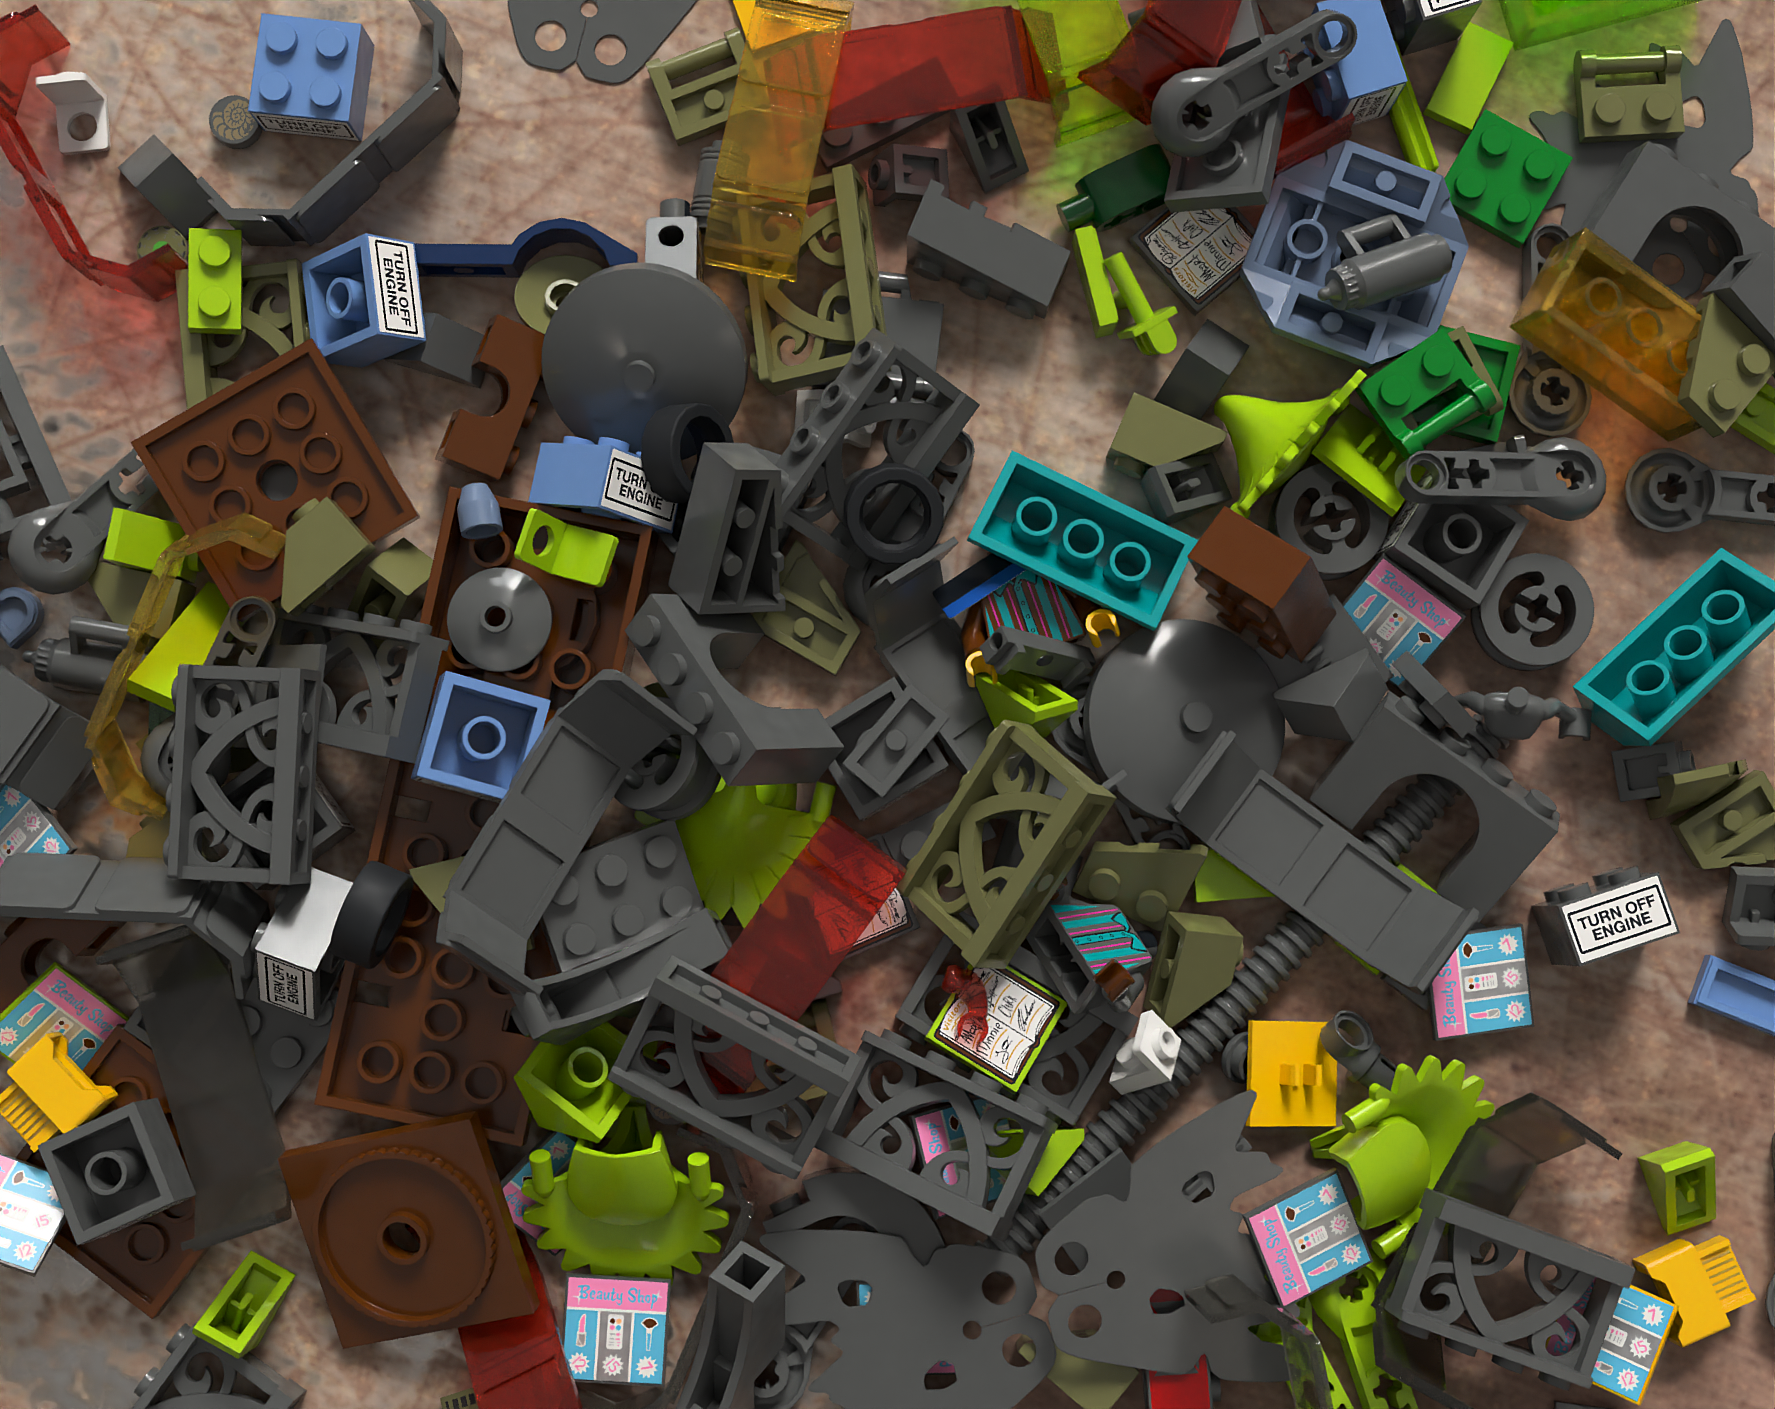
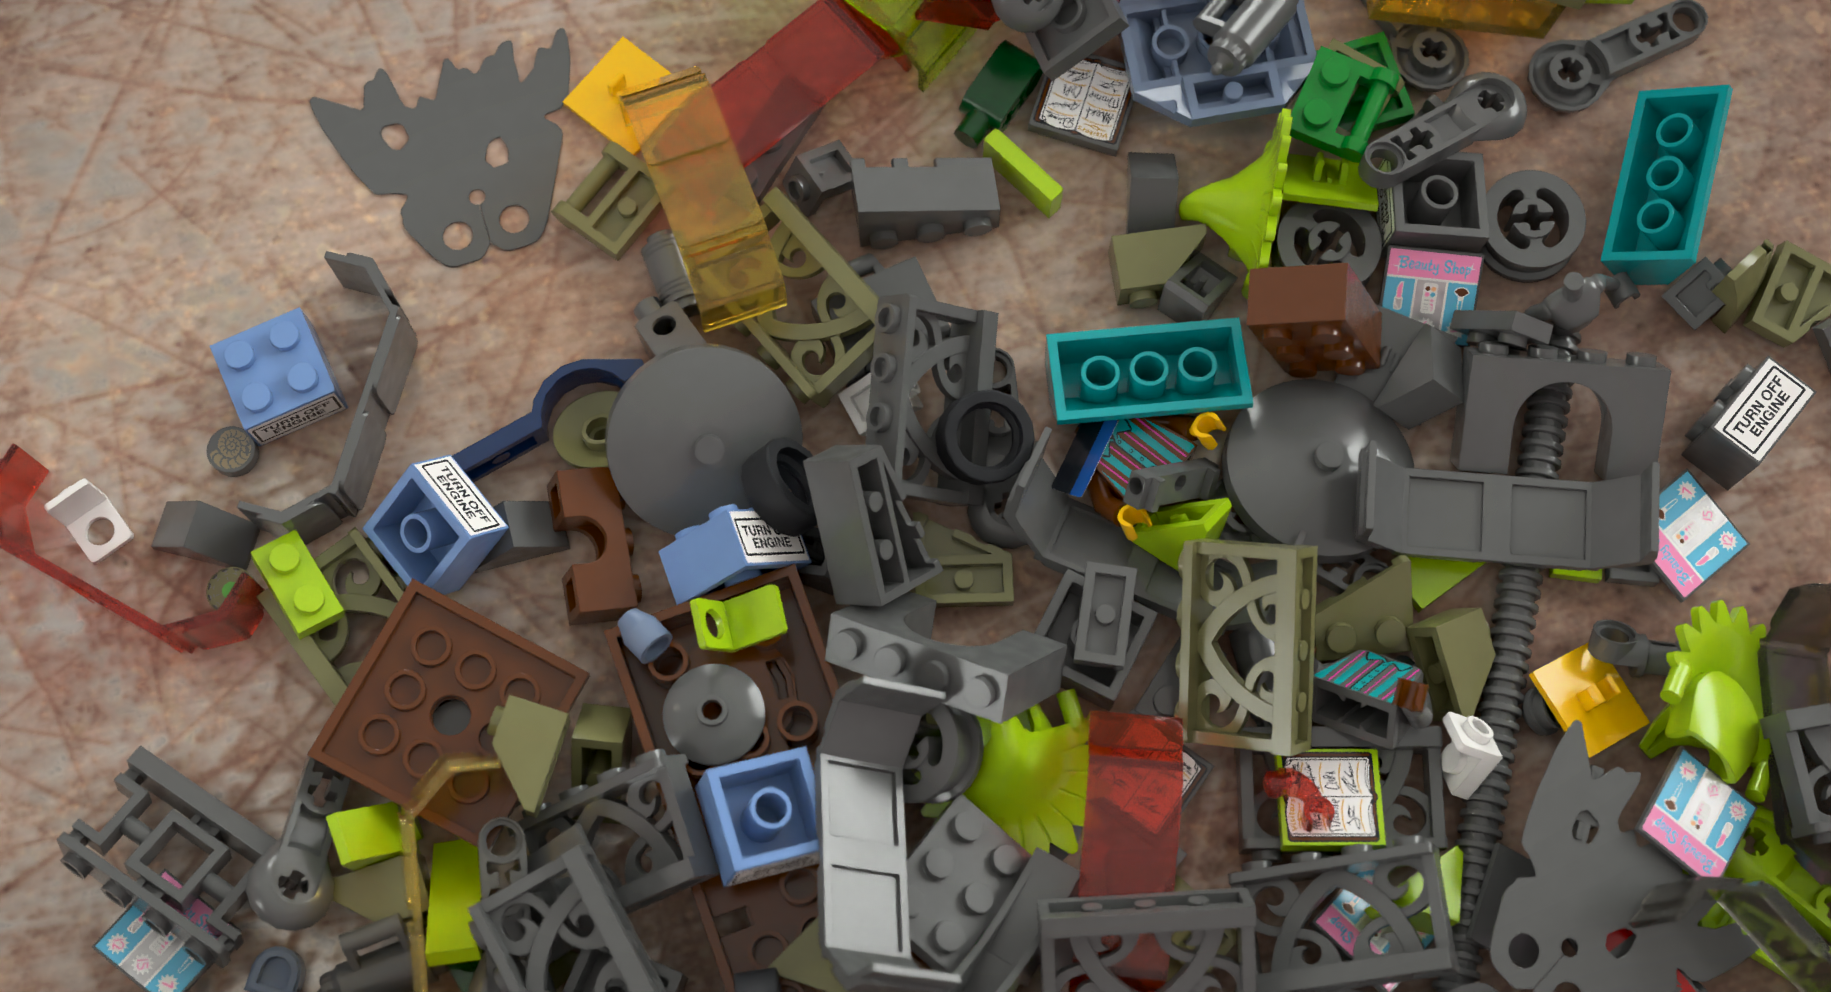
camera: 35 degrees left, 10 degrees down
dark grey slope [949,83,1029,193] -> none
lime arm [1104,251,1178,356] -> none

